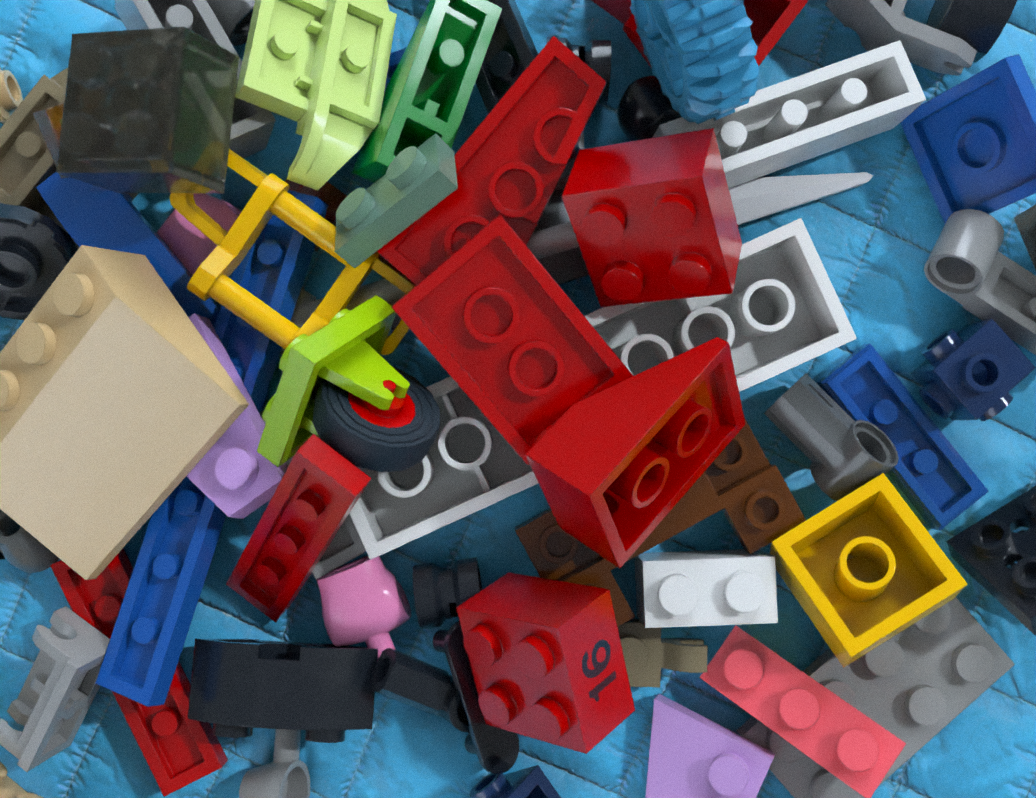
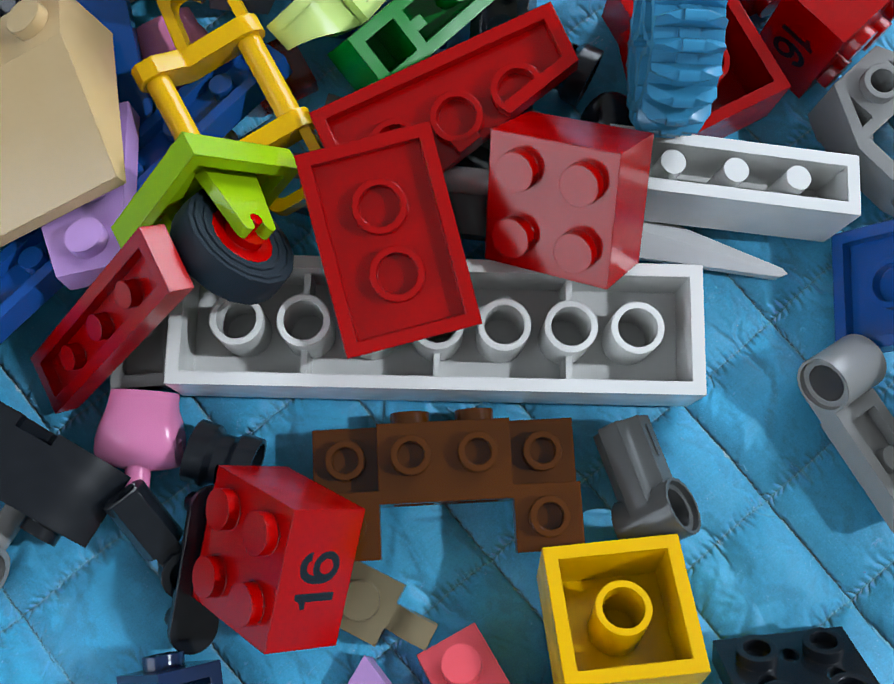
camera: 30 degrees right, 10 degrees down
sand green plate [335,133,458,268] -> none
red slope [525,337,746,569] -> none
white brick [635,549,778,628] -> none
blue tile [817,343,989,531] -> none
dark blue brick [911,318,1036,421] -> none

